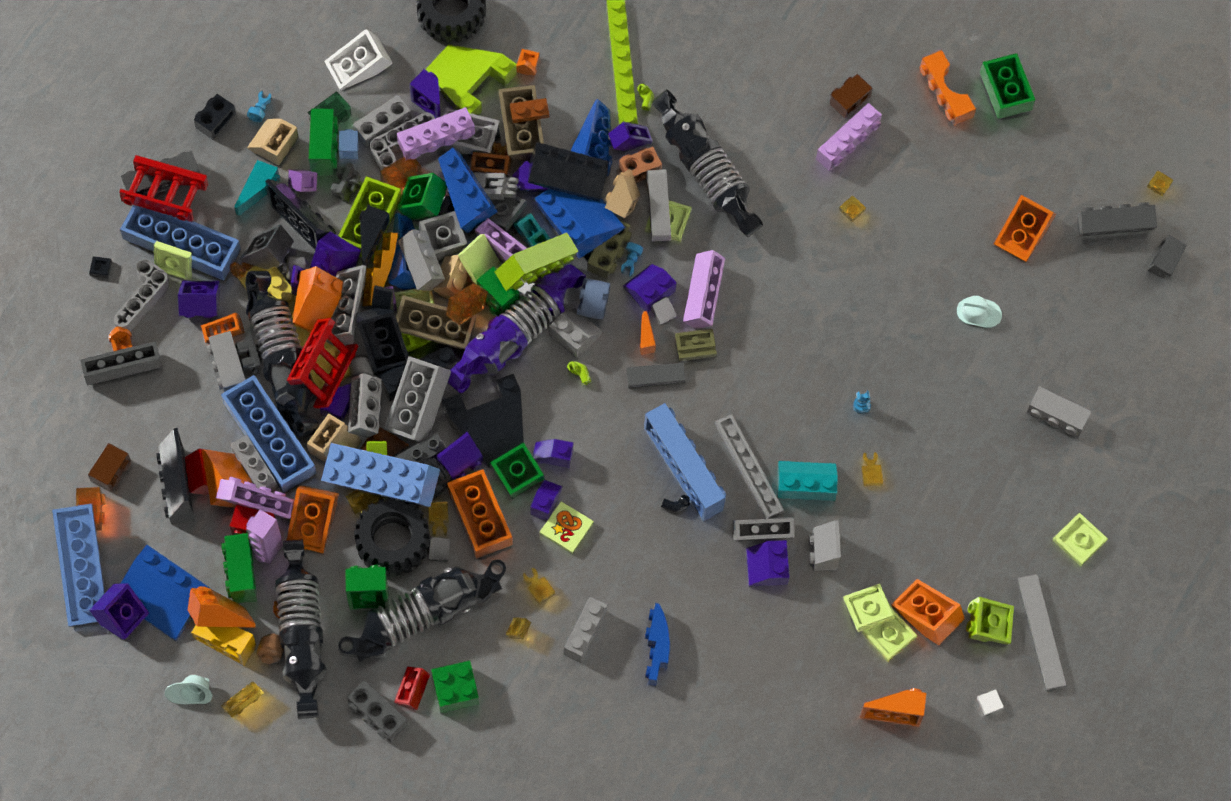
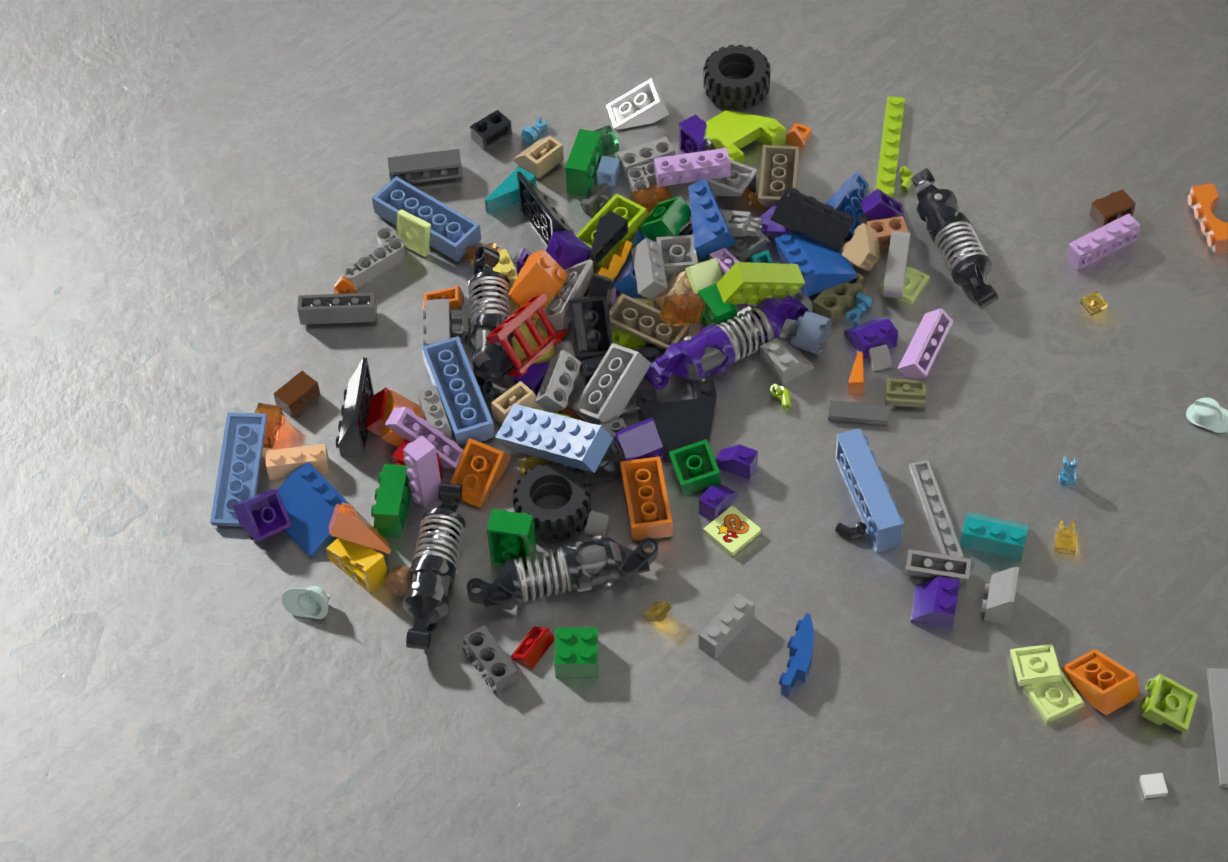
camera: 20 degrees right, 15 degrees down
black tile [89,256,112,278] -> none
red fence [119,155,208,222] -> none
dark purple slope [178,281,220,318] -> none
clear yellow plate [221,681,264,718] -> none
flat silver slope [240,224,294,270] -> none
medium lavender panel [288,169,317,192] -> none
clear yellow plate [428,502,449,537] -> none
reddish brown brick [470,152,512,177] -> none
dark orange plate [510,98,549,123] -> none
clear yellow plate [523,568,555,605] -> none
orange slope [860,688,926,727] -> none
none -> light nougat brick [265,443,329,481]

